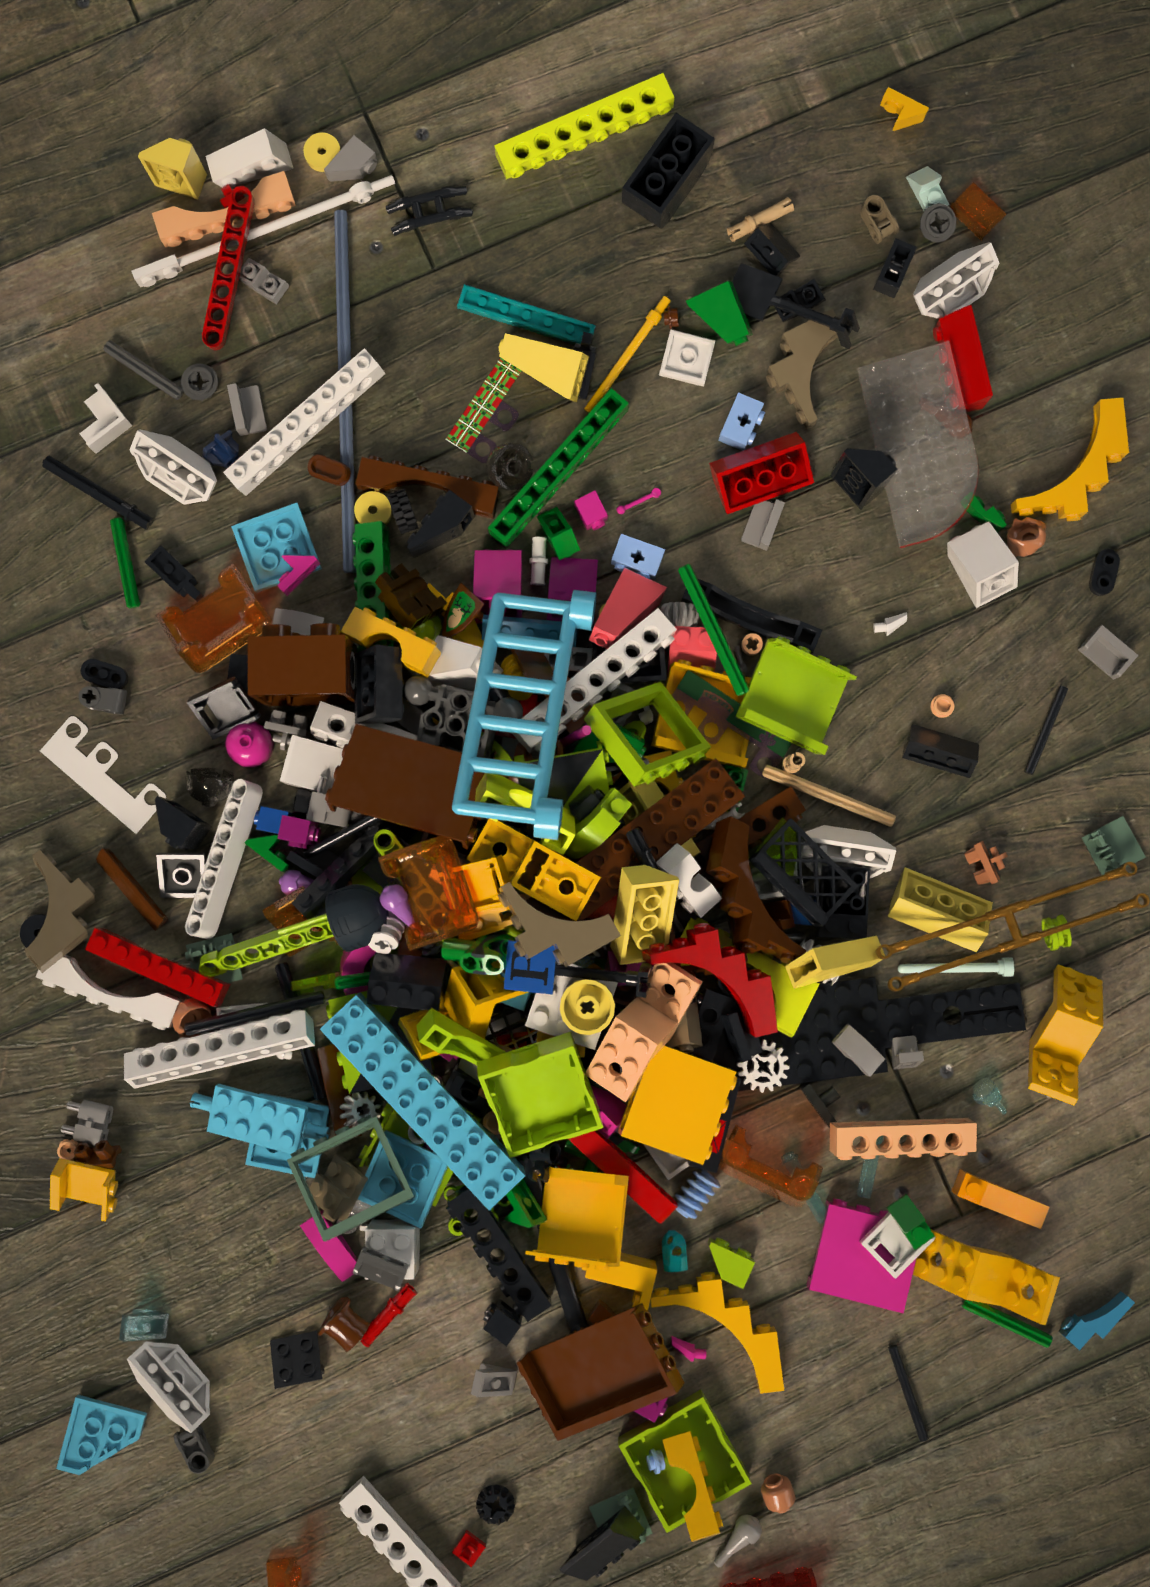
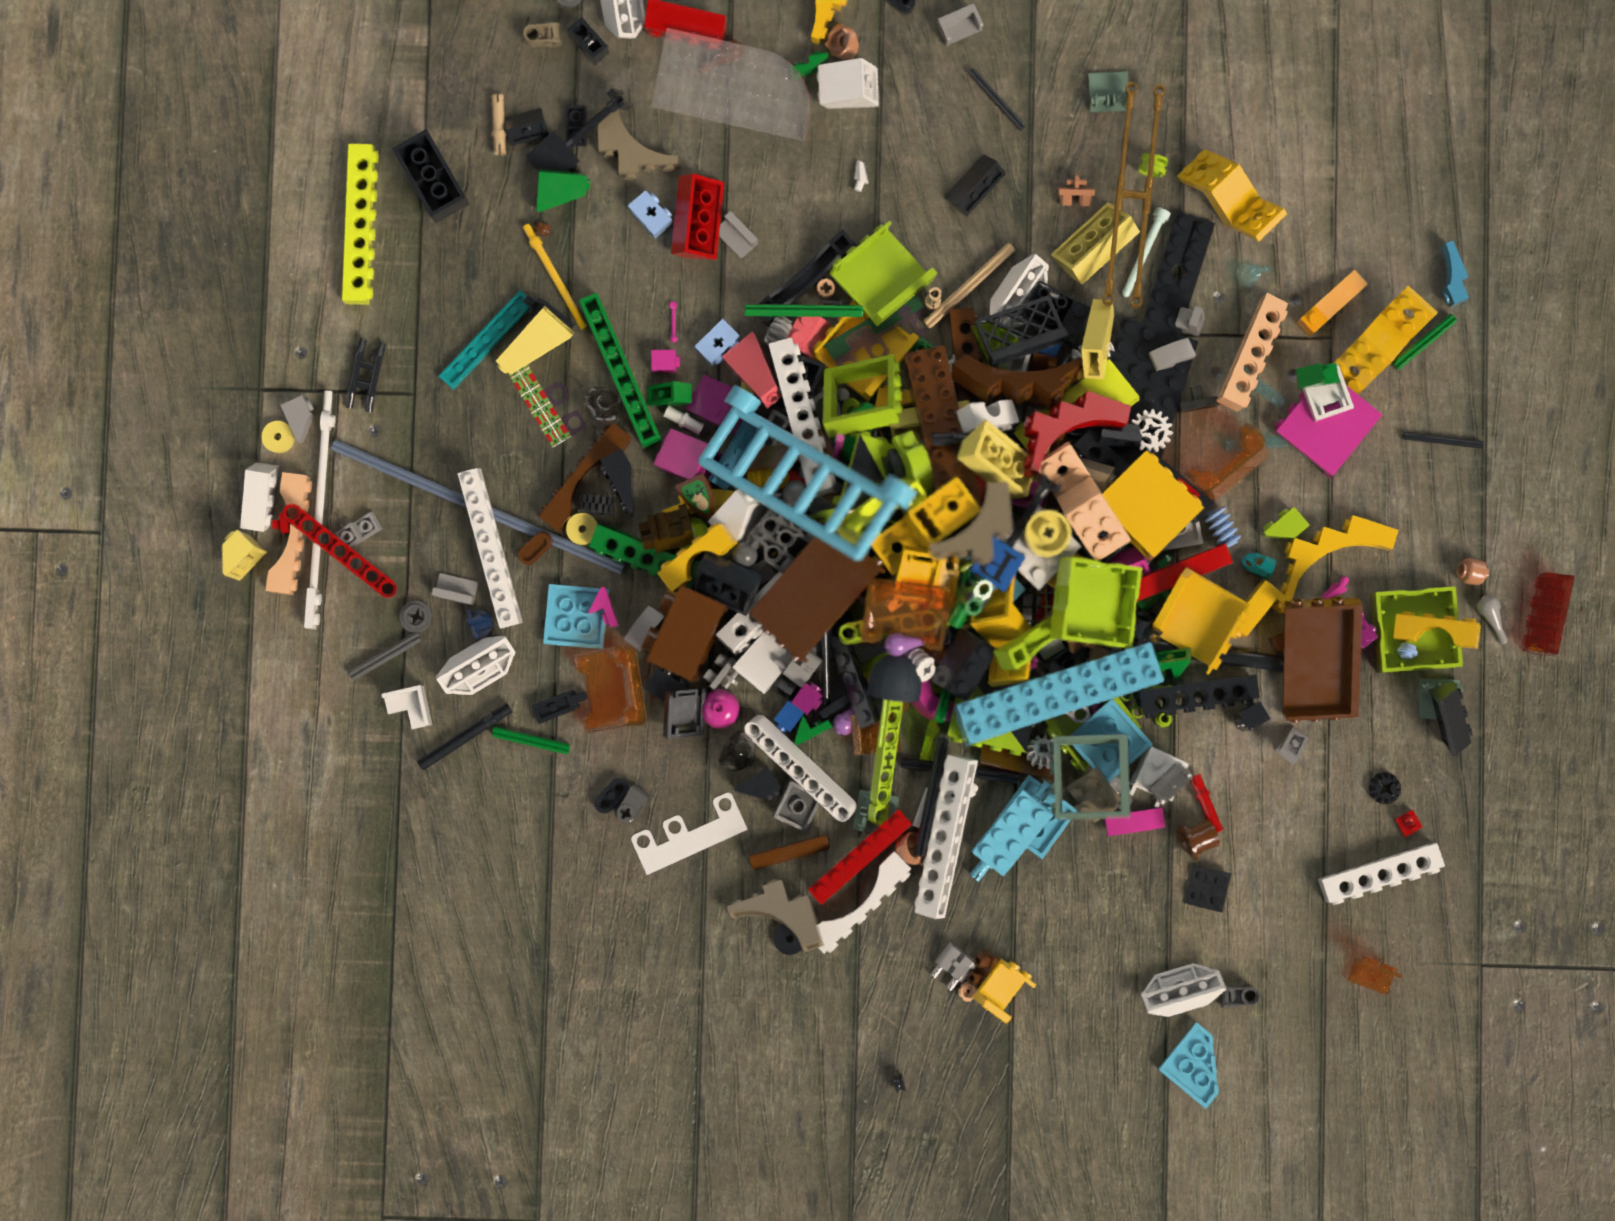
camera: 65 degrees left, 0 degrees up
clear light blue slope [119,1309,169,1342] -> none
white tile [659,329,715,387] -> none
black slope [830,448,898,510] -> none
light nougat plate [930,694,954,718] -> none

